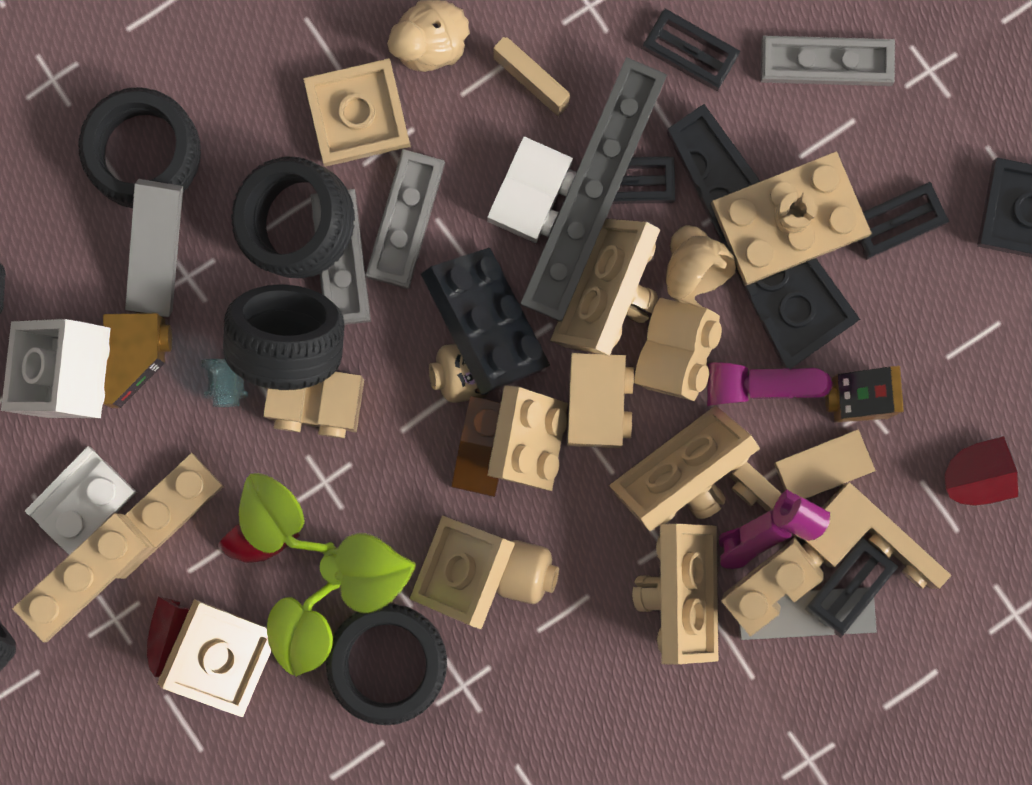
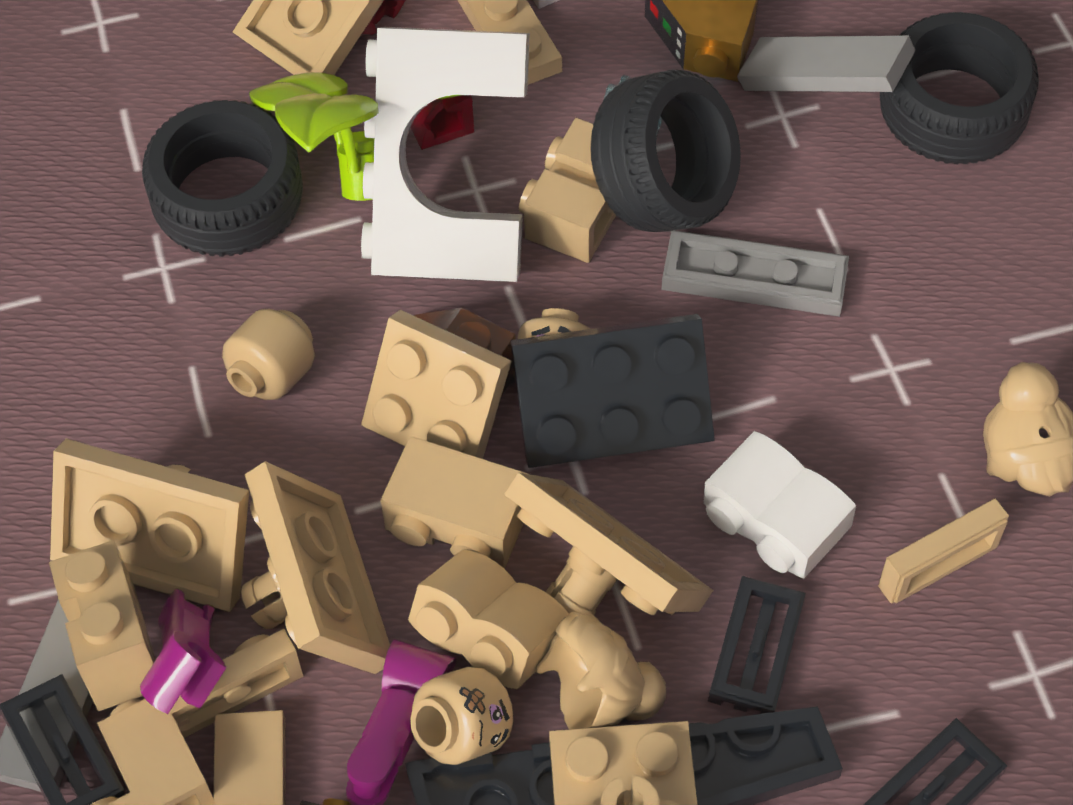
camera: 110 degrees right, 25 degrees down
black tyre [231,156,355,279] -> none
tan plate [303,58,411,167] -> none
light grey tile [366,149,445,289] -> none
tan plate [410,515,515,629] -> none
dark grey plate [520,57,668,322] -> none
none -> white arch [361,27,530,282]
none -> tan head [410,667,513,765]

